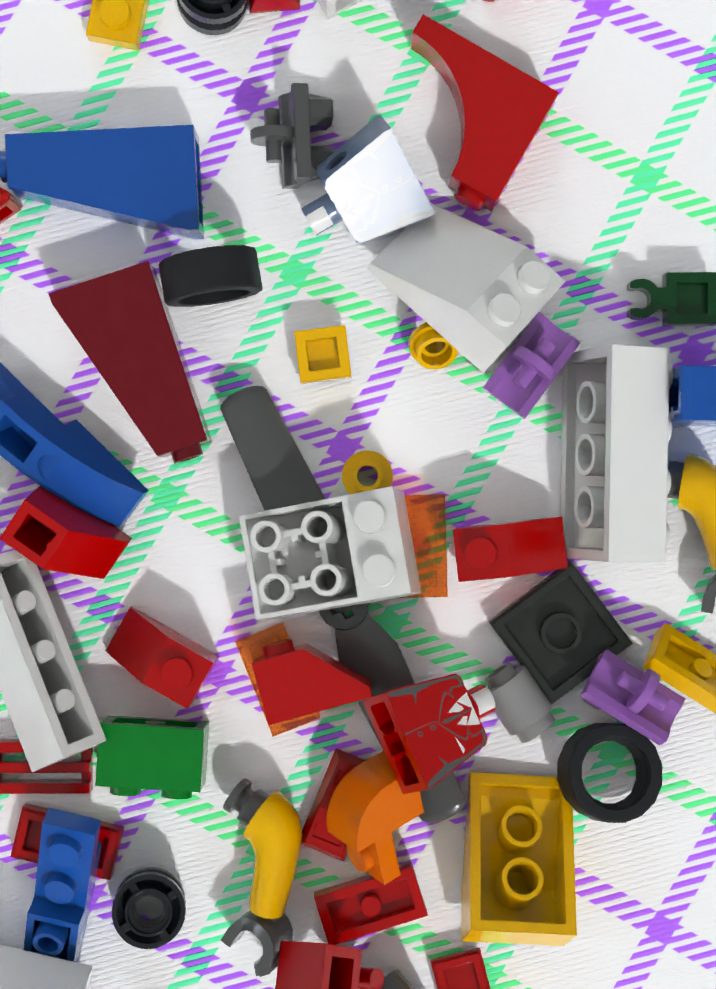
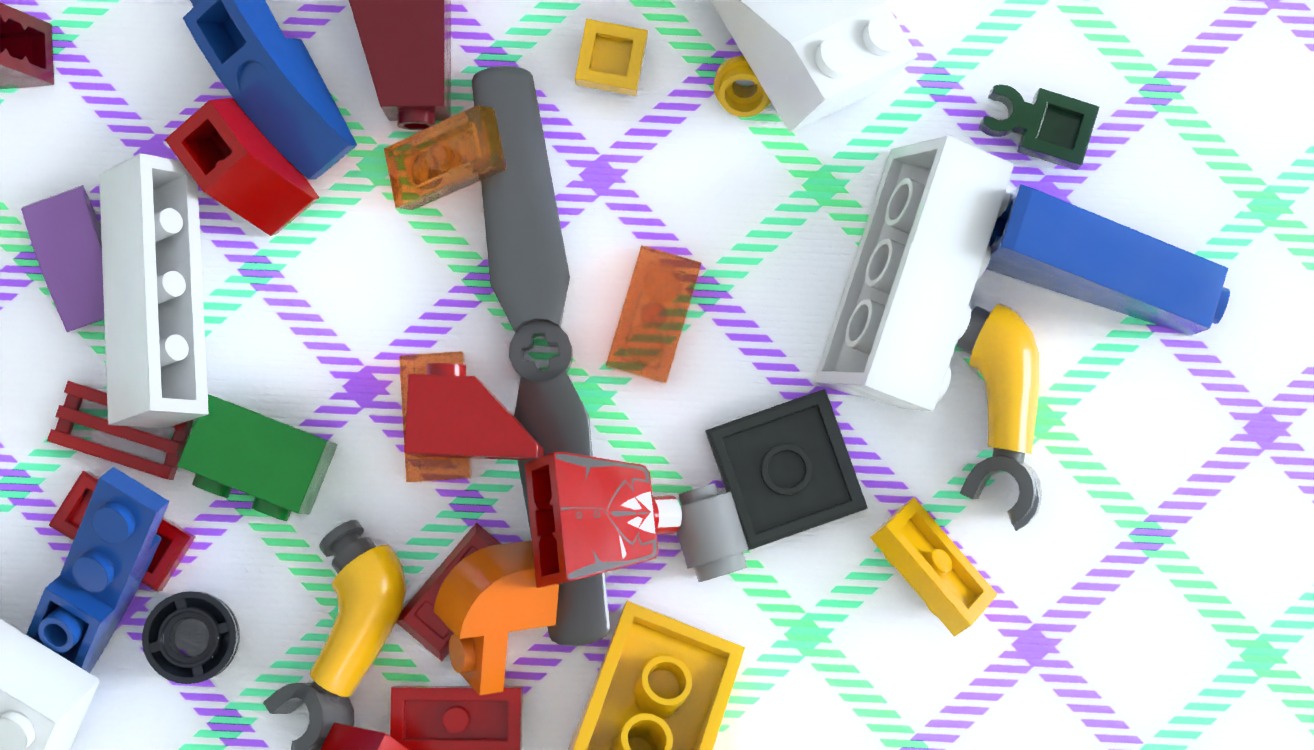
camera: 10 degrees right, 5 degrees down
red slope [105,606,220,709] -> none
white slope [239,486,422,620] -> none
yellow plate [342,450,393,494] -> none
red slope [453,516,568,582] -> none
medium lavender hips [482,312,581,419] -> none
black tyre [557,723,662,823] -> none
medium lavender hips [580,649,686,746] -> none
none -> clear orange plate [384,105,507,210]

